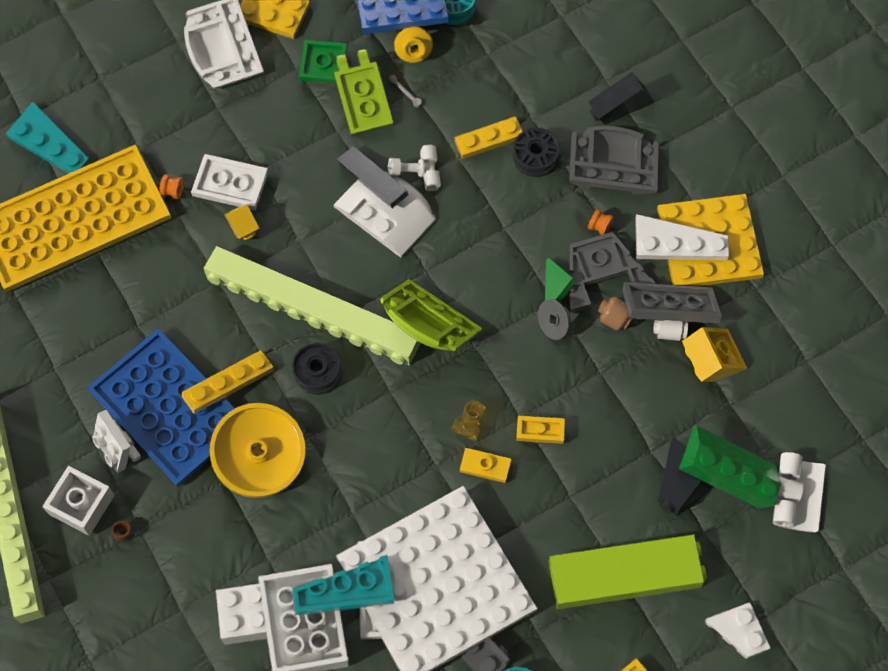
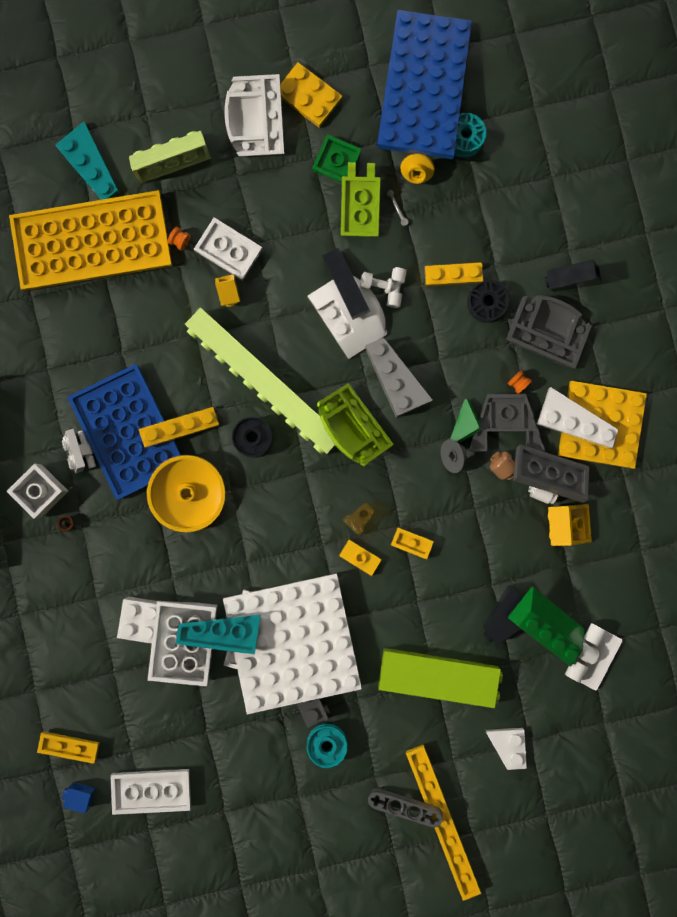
camera: 15 degrees right, 20 degrees up
none -> yellowish green slope [129,131,211,184]
none -> light grey wedge [365,338,432,418]

